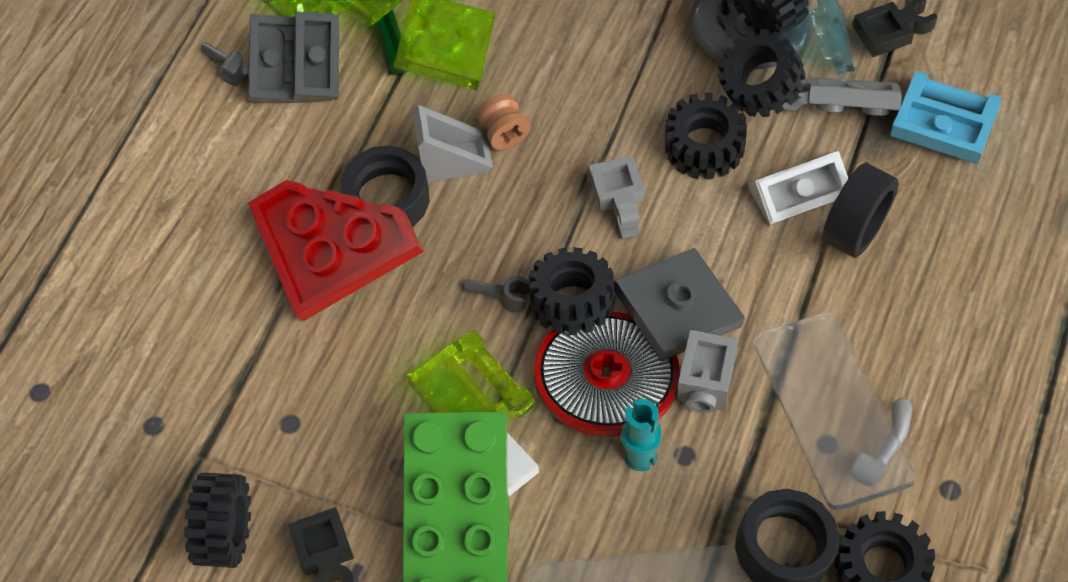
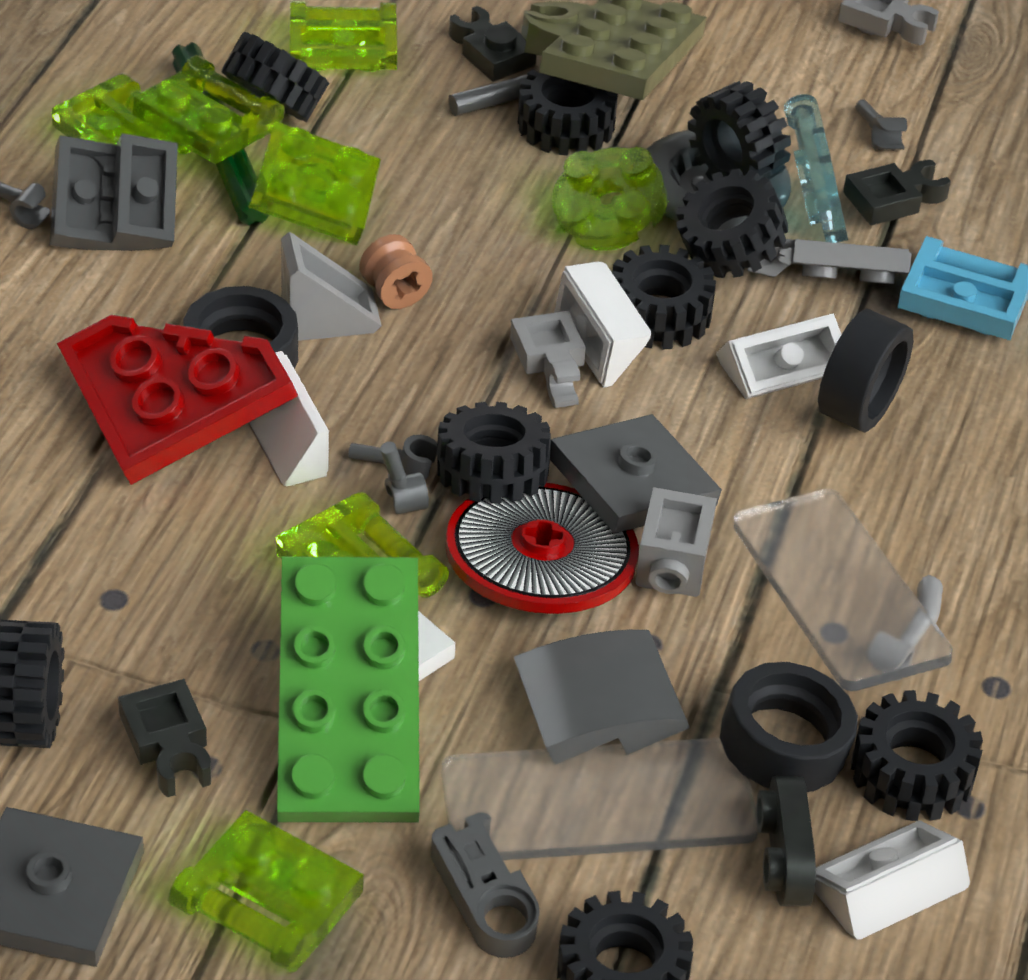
camera: 10 degrees left, 15 degrees down
teal pin [621,398,662,472] -> none
none -> white slope [249,351,329,486]
none -> dark grey hand [380,442,429,514]
none -> dark grey slope [514,629,690,765]
none -> clear neon green plate [552,147,667,250]
none -> white slope [555,261,651,387]

